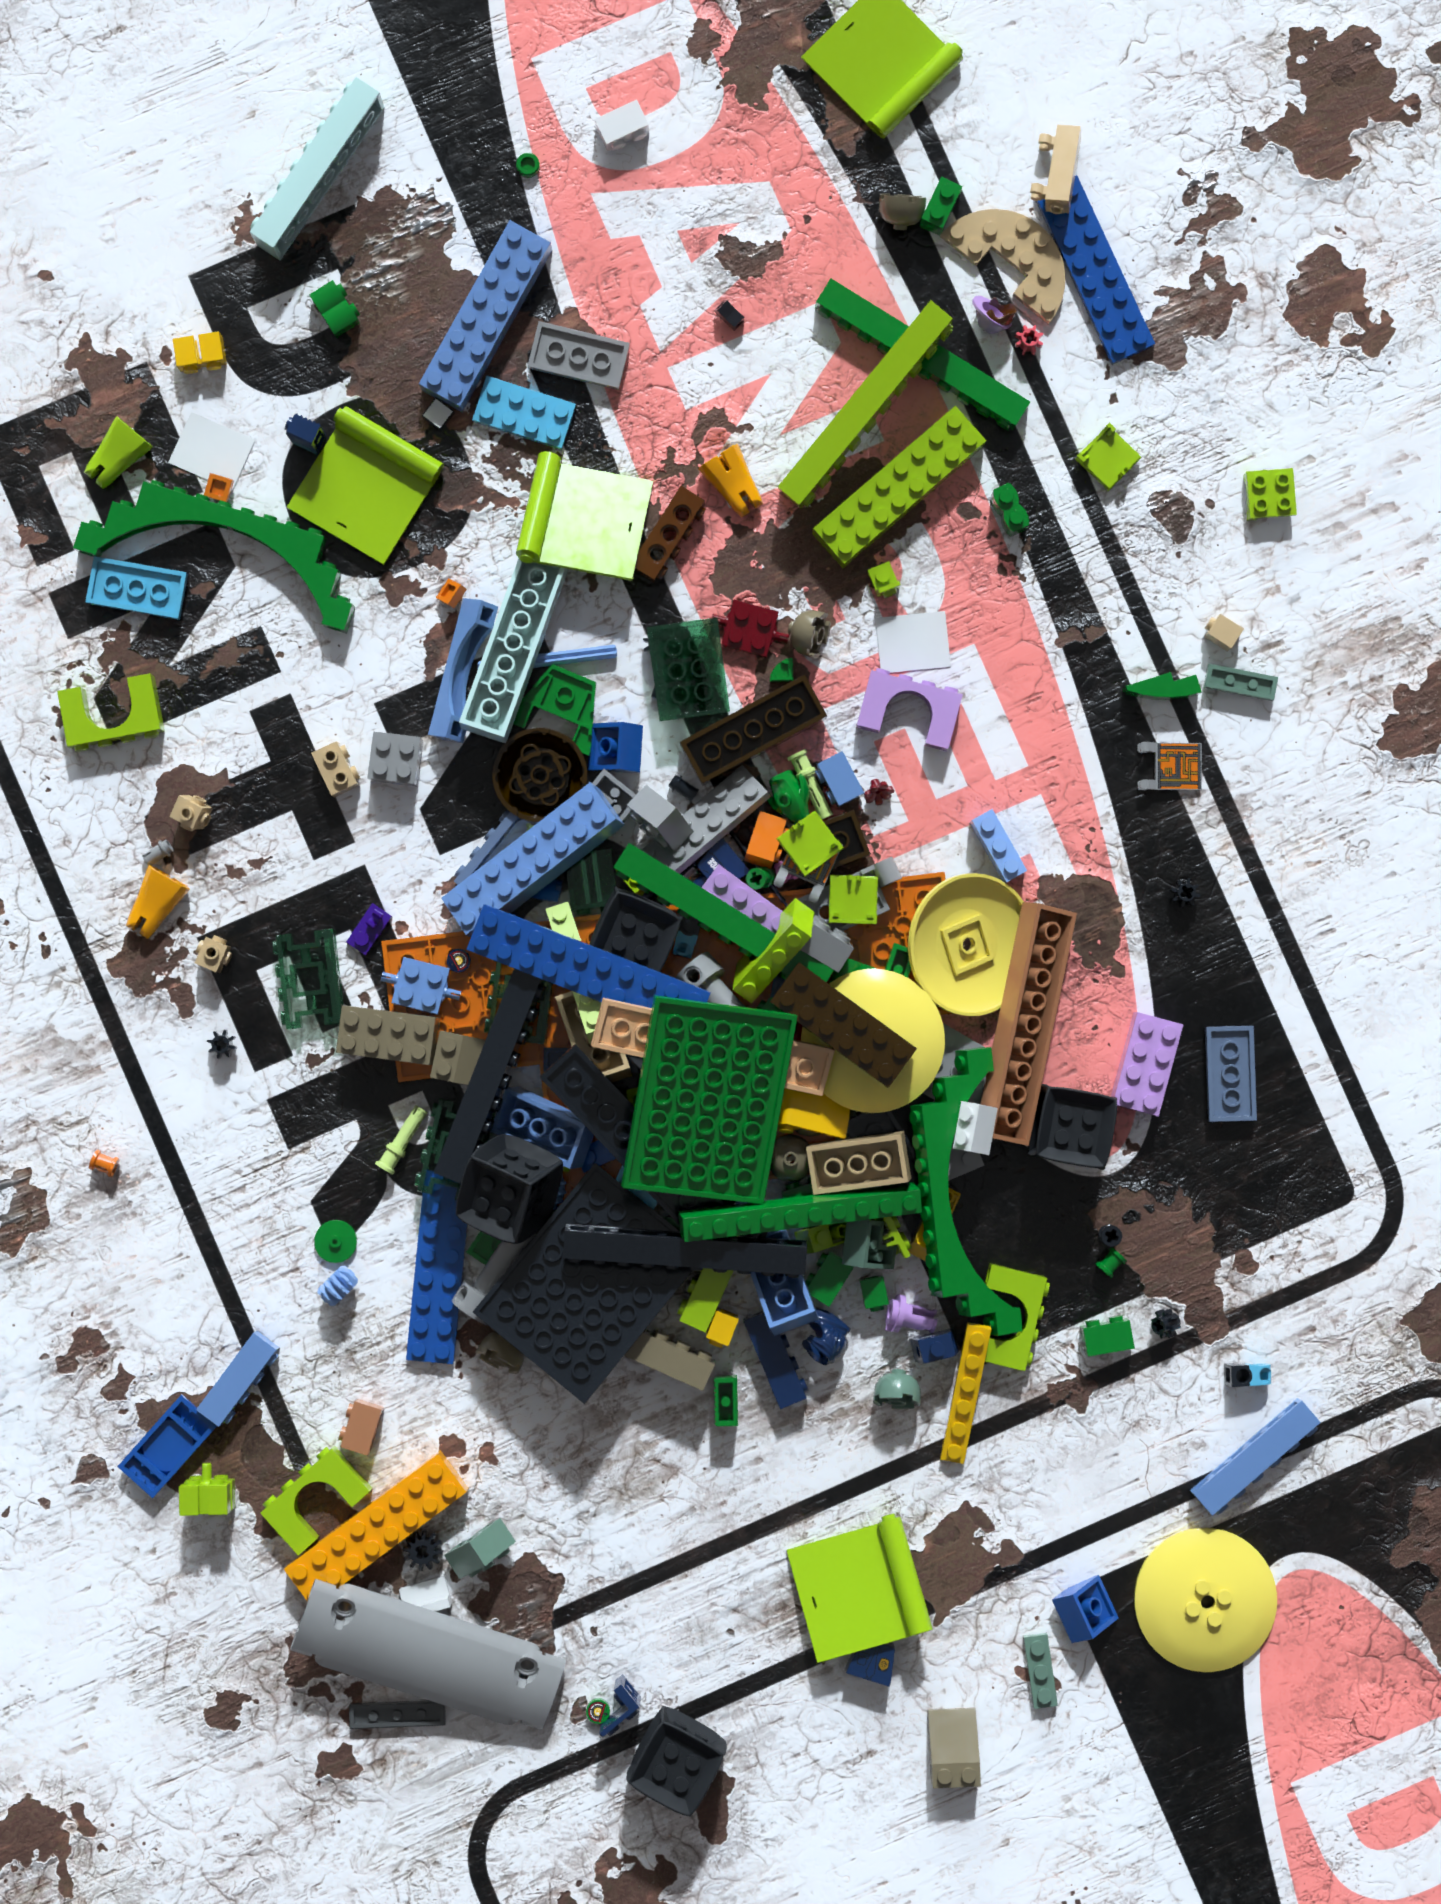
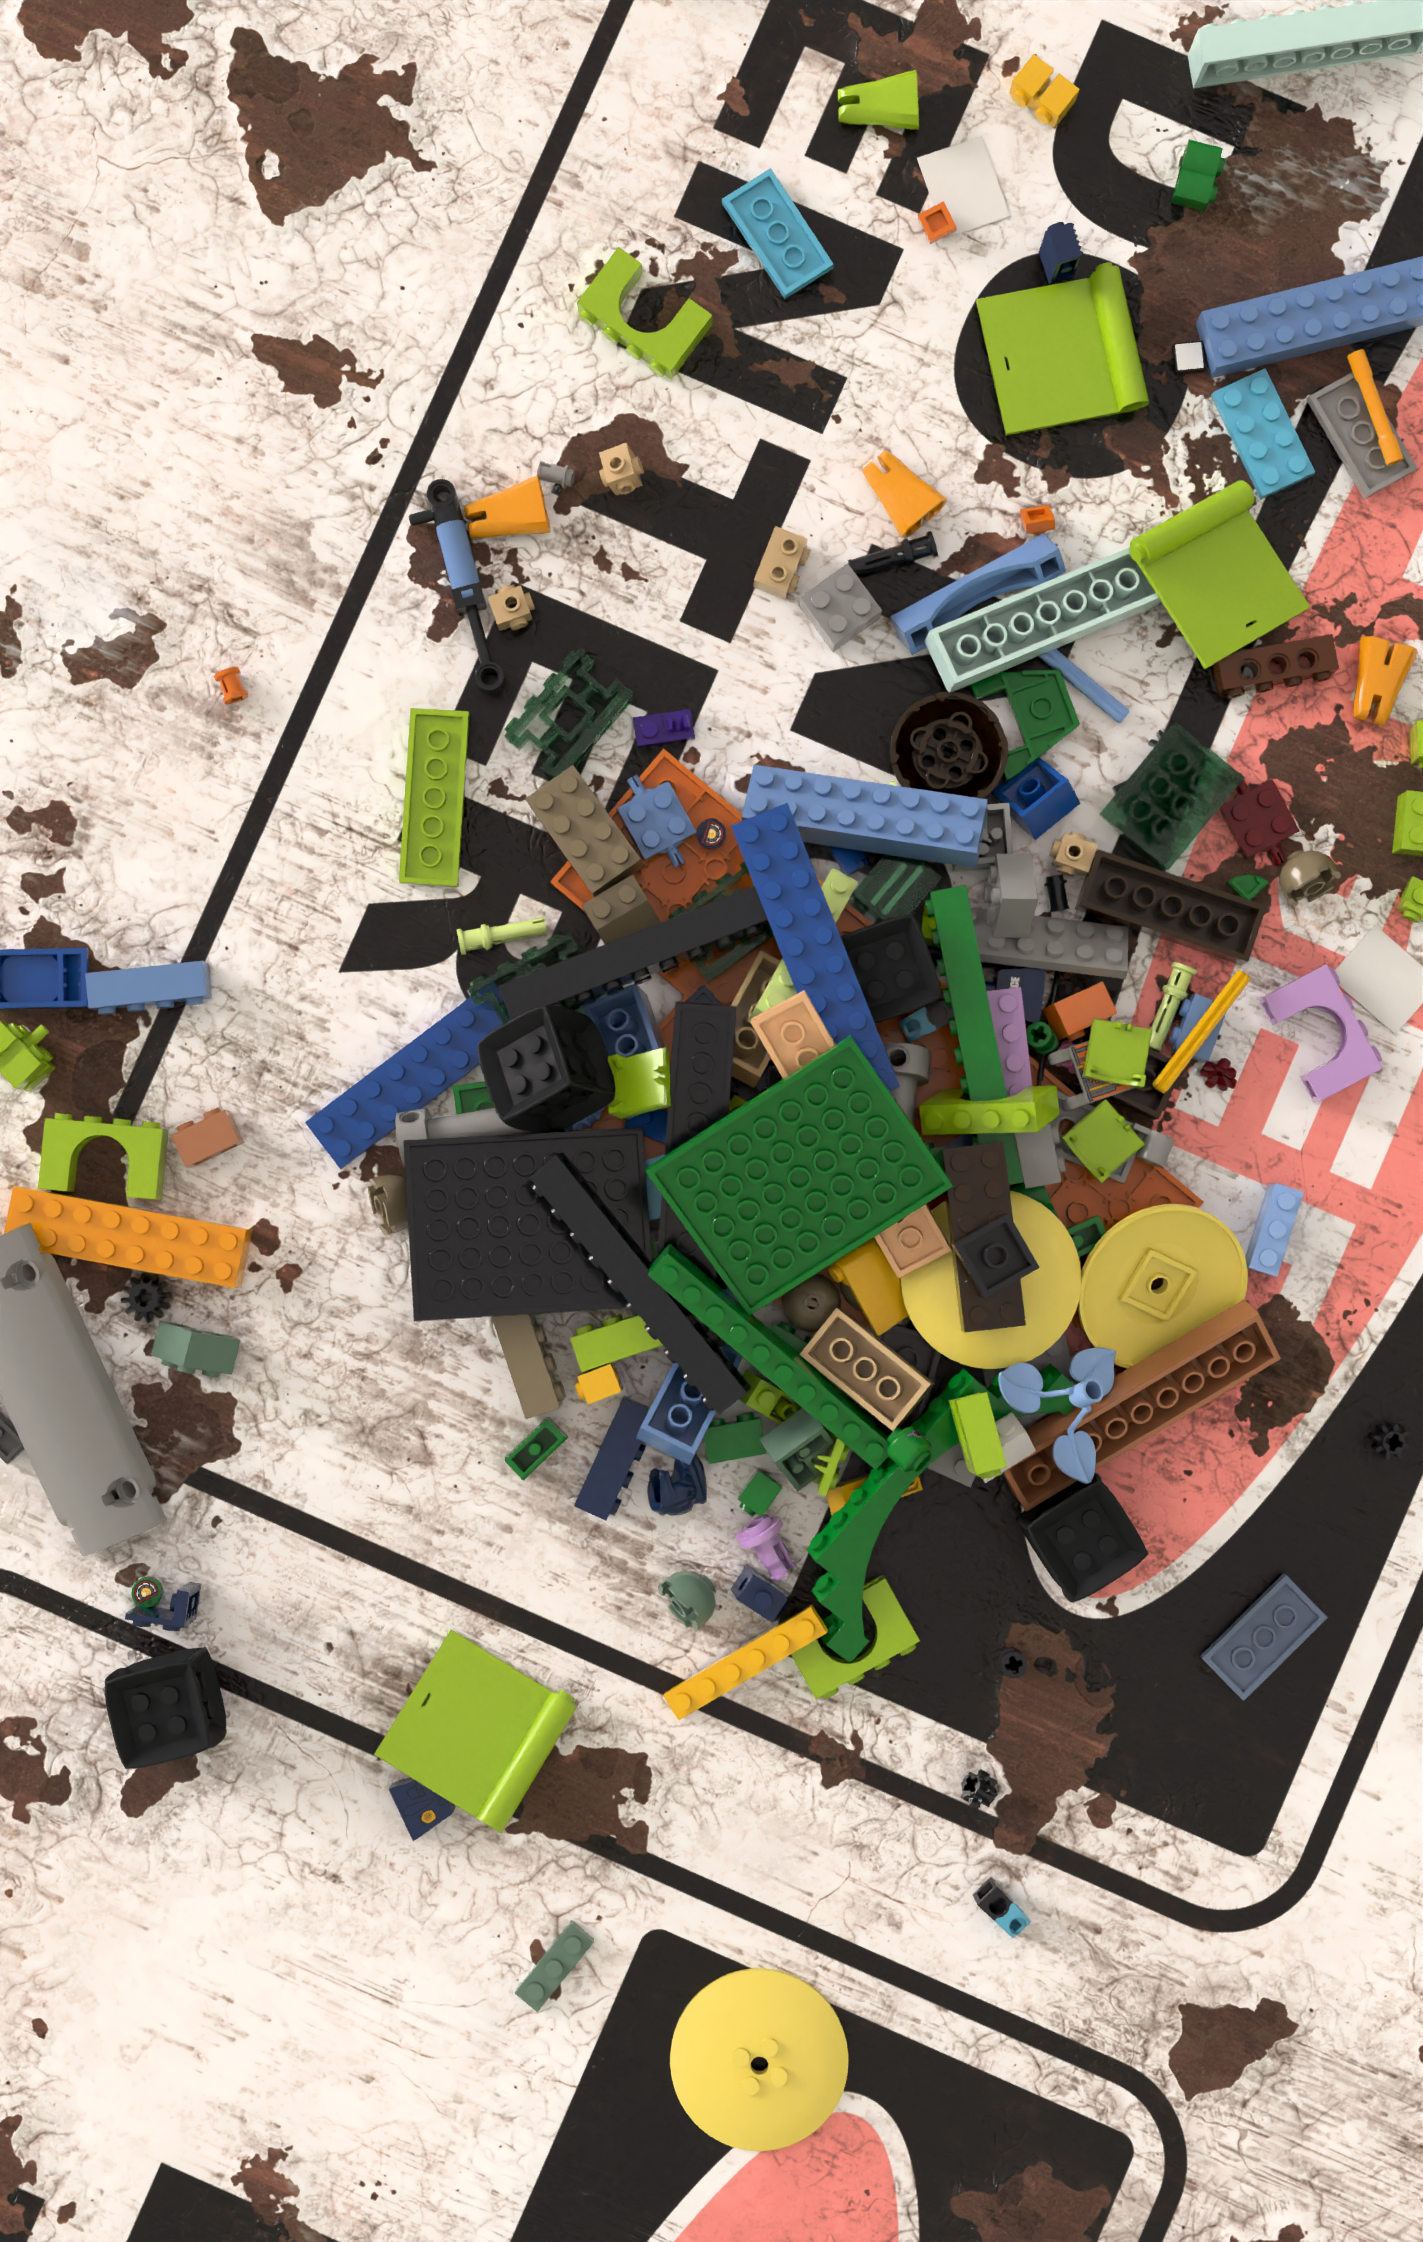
camera: 55 degrees right, 0 degrees up
green arch [73,480,355,634] -> none
black gear [207,1030,238,1059] -> none
green piece [314,1220,357,1263] -> none
light blue gear [317,1266,358,1306] -> none
white panel [399,1576,452,1611] -> none
sand blue plate [454,810,520,885] -> none
green animal [767,770,810,825] -> none
slope [928,1707,981,1789] -> none
blue slope [1052,1575,1119,1643] -> none
green brick [1080,1315,1135,1357] -> none
green bush [1096,1247,1127,1278] -> none
lavender brick [1111,1012,1183,1116] -> none
medium blue brick [1190,1398,1321,1516] -> none
none -> lime plate [399,708,470,887]
none -> black piece [408,479,506,696]
none -> lime piece [608,1047,671,1119]
none -> black pin [848,531,938,576]
none -> light orange piece [861,450,947,538]
none -> green head [887,1427,932,1472]
none -> lime arch [949,1392,1007,1479]
none -> black brick [951,1213,1040,1299]
none -> light blue plant [998,1348,1116,1484]
none -> tan brick [1049,831,1098,876]
none -> yellow axle [1152,970,1250,1093]
none -> light orange piece [1347,349,1404,466]

